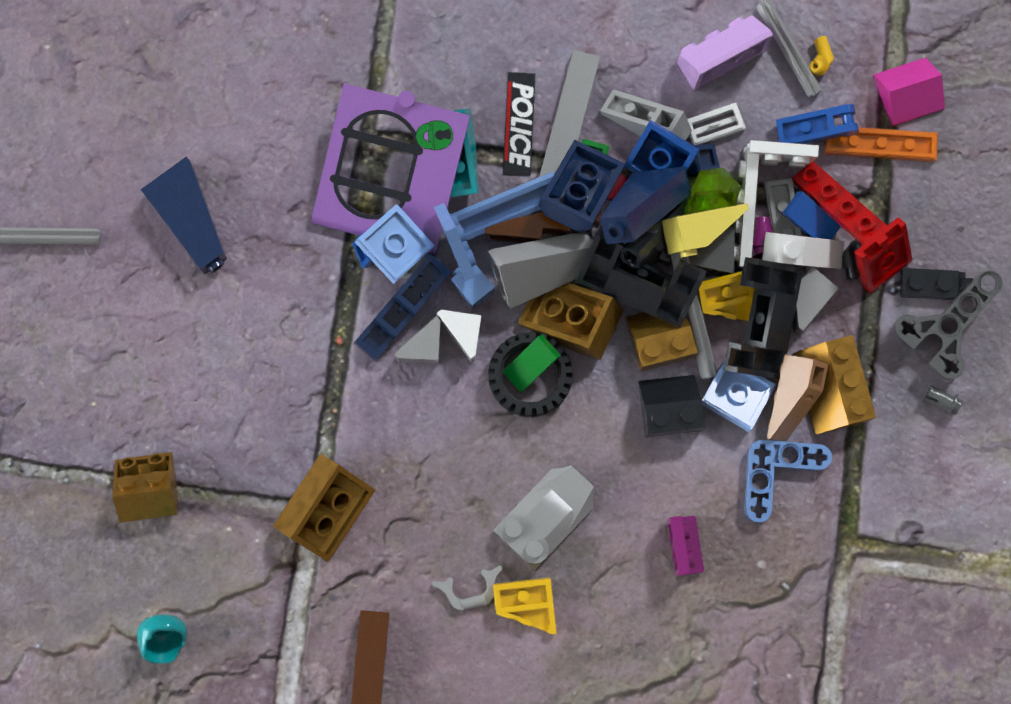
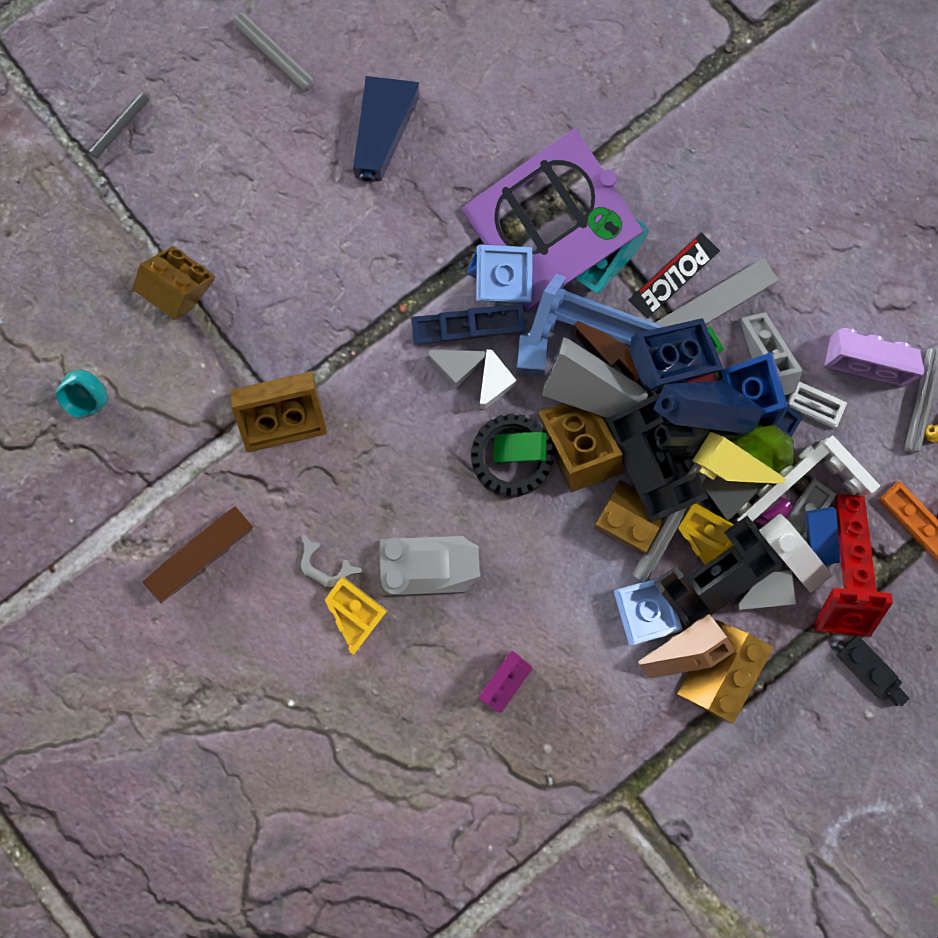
camera: 45 degrees right, 0 degrees up
black slope [638,375,705,438] -> none
medium blue beam [744,440,832,523] -> none
blue plate [776,104,859,144] -> none
black arm [842,240,862,280] -> none
dark grey beam [894,270,1003,379] -> none
dark grey pin [924,385,963,416] -> none

